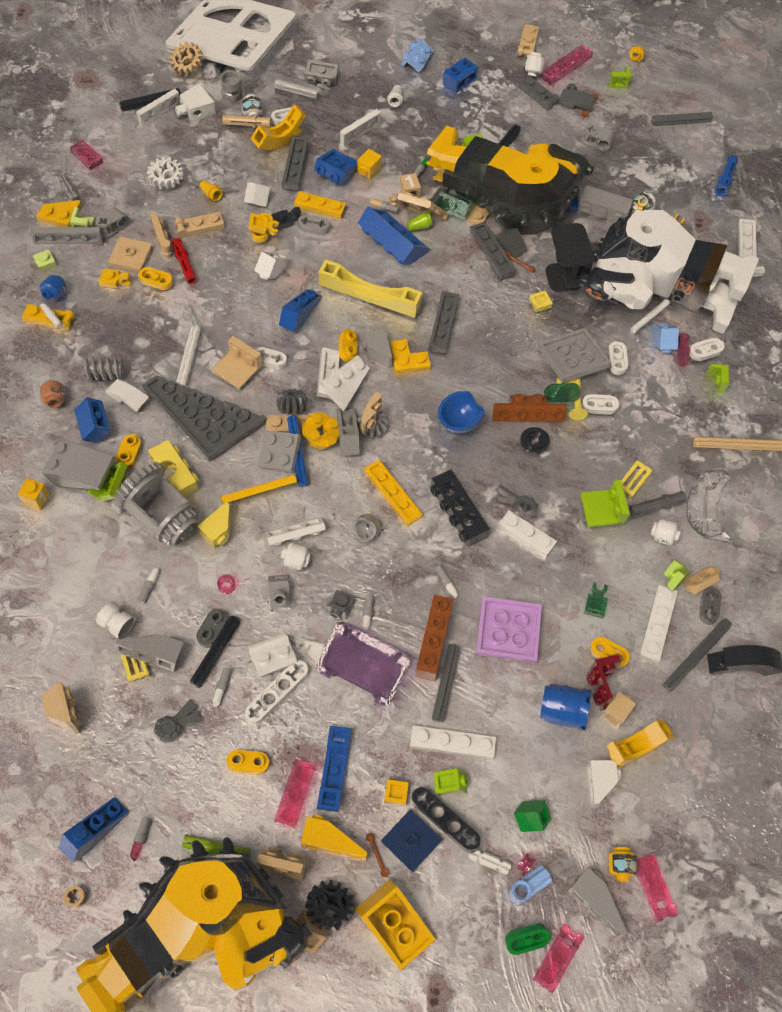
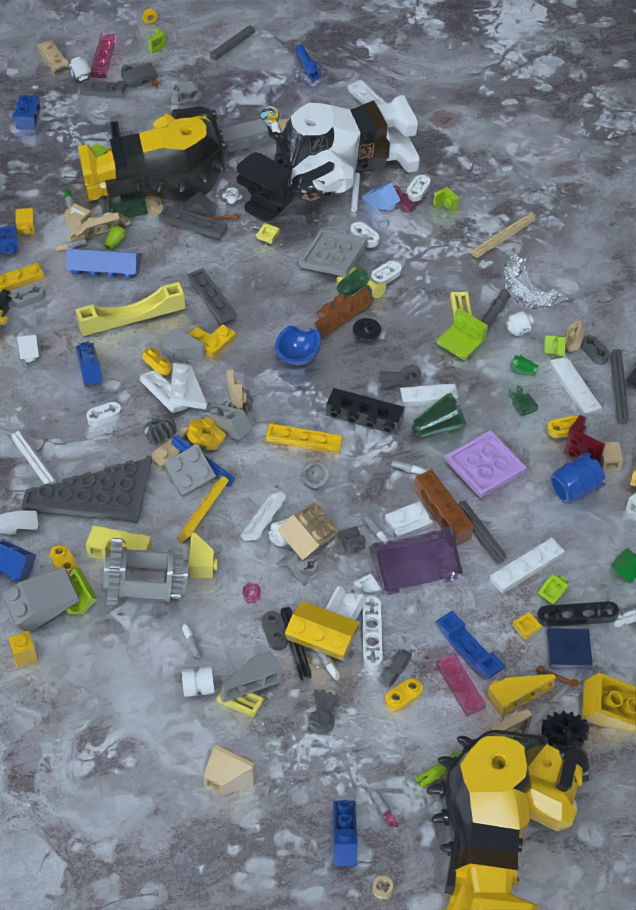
camera: 40 degrees left, 10 degrees down
tan bracket [212,336,263,389] -> none
none -> white plate [222,187,242,204]
none -> tan slope [277,502,339,560]
none -> yellow slope [285,601,360,662]
none -> dark grey plate [381,649,412,687]
none -> white plate [385,501,433,540]
none -> clear green cone [411,393,466,438]
none -> green cone [510,355,539,376]

